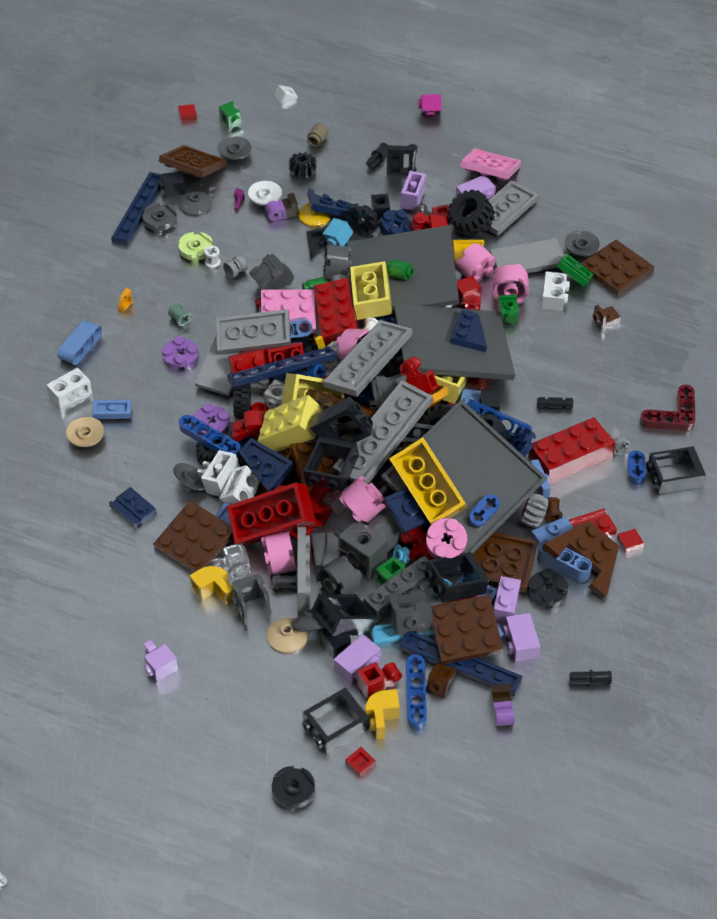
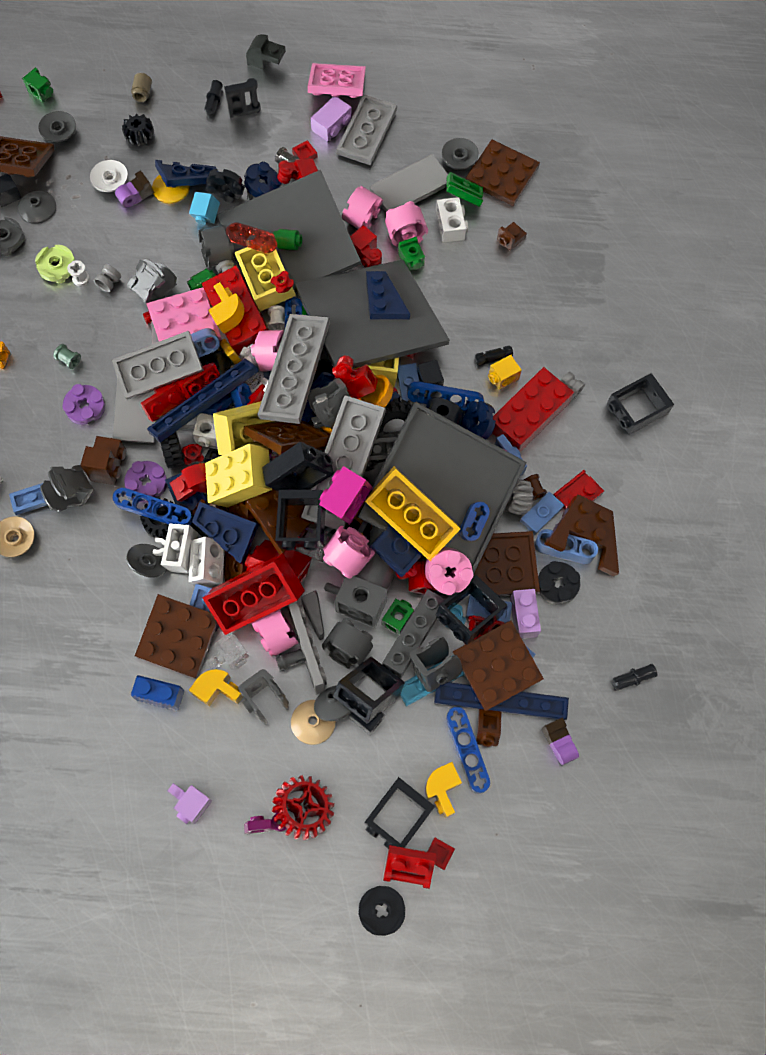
camera: 20 degrees left, 20 degrees up
dark blue plate [109,487,157,529] -> none
magenta hand [234,188,245,211] -> none
white slope [274,85,298,104] -> none
black tile [306,229,328,257] -> none
lavender brick [334,634,381,685] -> none
red brick [357,662,403,700] -> none
black brick [371,194,391,221] -> none
medium azure plate [392,544,410,565] -> none
lavender brick [401,171,426,211] -> none
dark pink brick [418,94,442,115] -> none
black tyre [447,189,495,237] -> none
yellow tile [452,240,484,266] -> none
lavender brick [502,613,540,662] -> none
red tile [617,529,644,553] -> none
blue beam [627,450,646,485] -> none
dark red beam [640,385,695,431] -> none
none -> dark grey piece [40,465,94,512]
none -> reddish brown brick [80,436,126,485]
none -> blue brick [131,675,184,711]
none -> yellow brick [208,282,244,334]
none -> clear red beam [226,222,278,253]
none -> magenta plate [244,813,287,834]
none -> pearl dark grey brick [246,34,286,70]
none -> red plate [271,271,294,293]
none -> red gear [272,775,335,840]
none -> dark pink brick [319,466,373,525]
none -> red plate [383,845,436,889]
none -> yellow brick [488,355,522,390]

